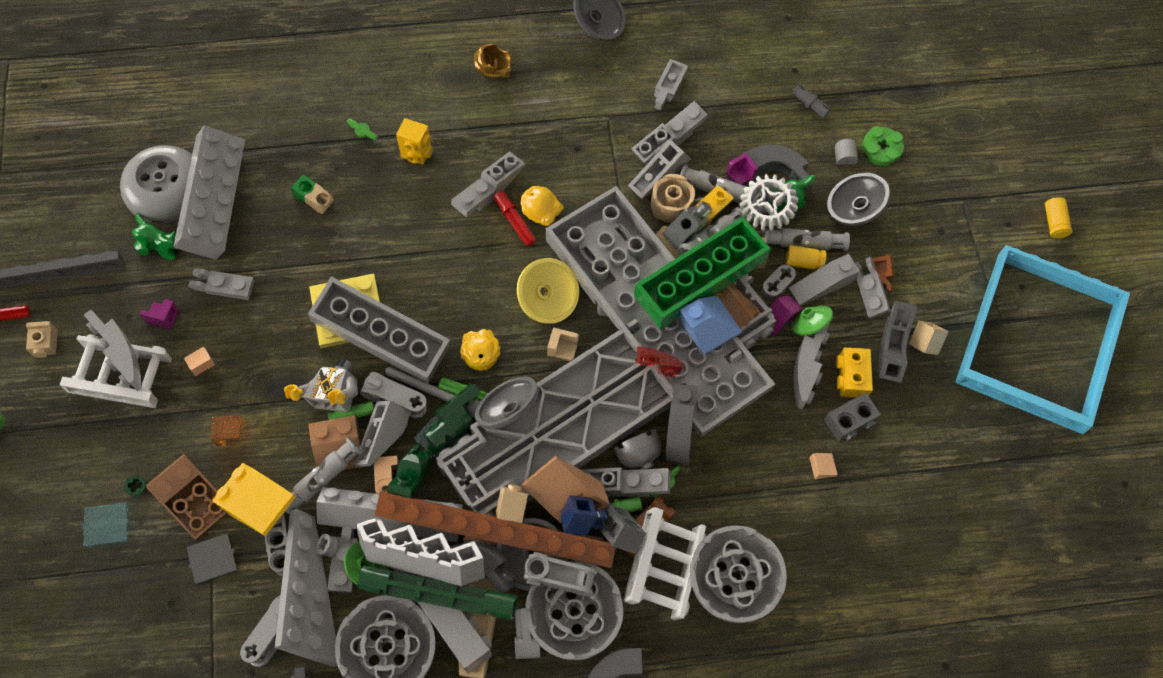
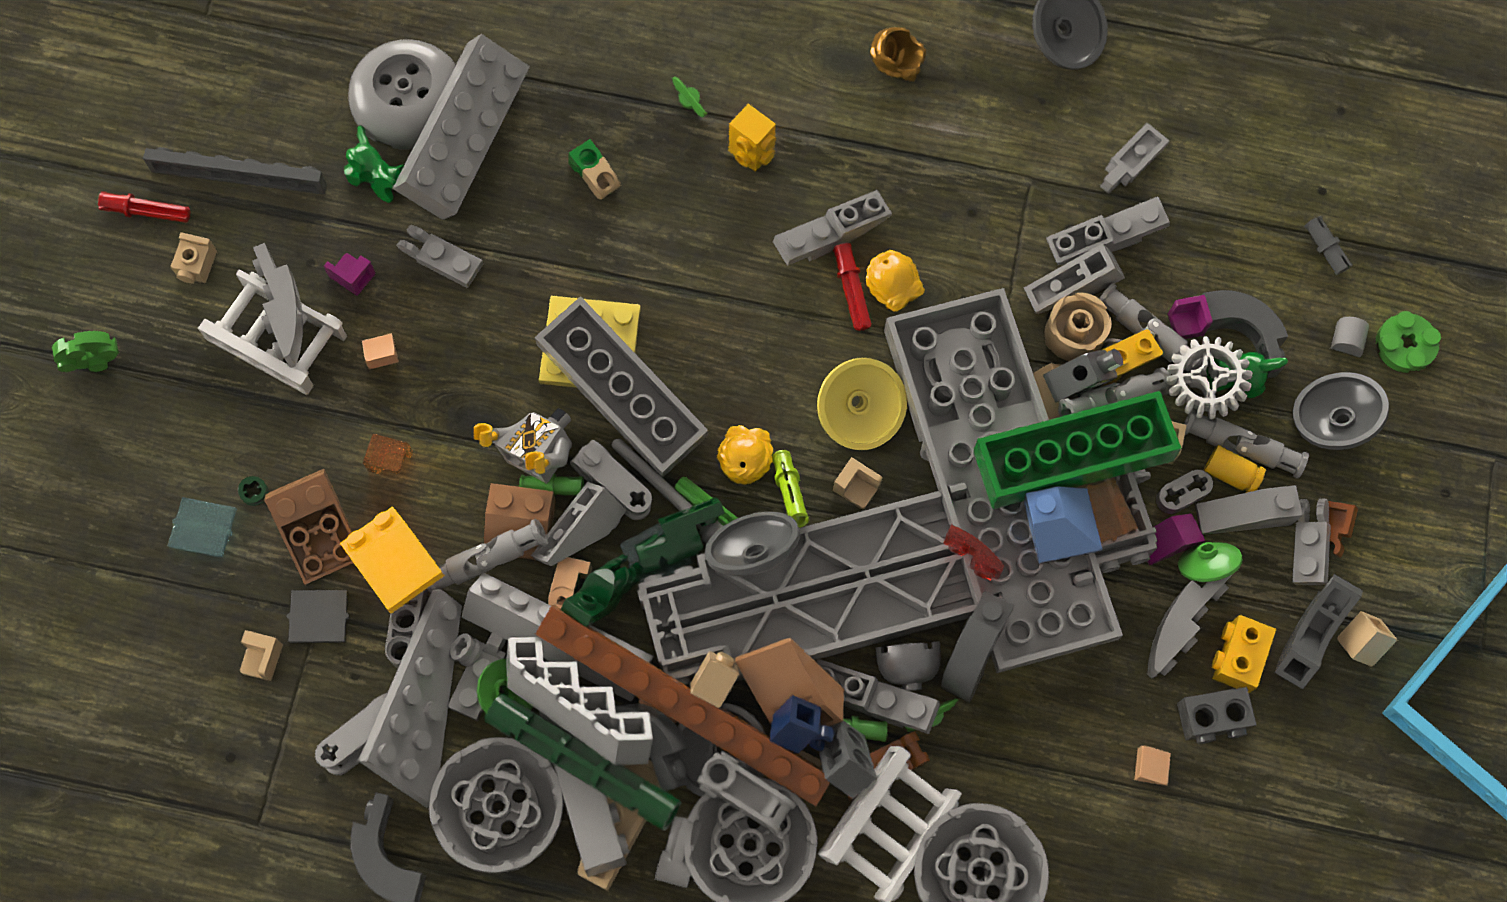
camera: 20 degrees right, 5 degrees up
none -> tan panel [240,630,283,681]
none -> lime pin [772,450,809,528]

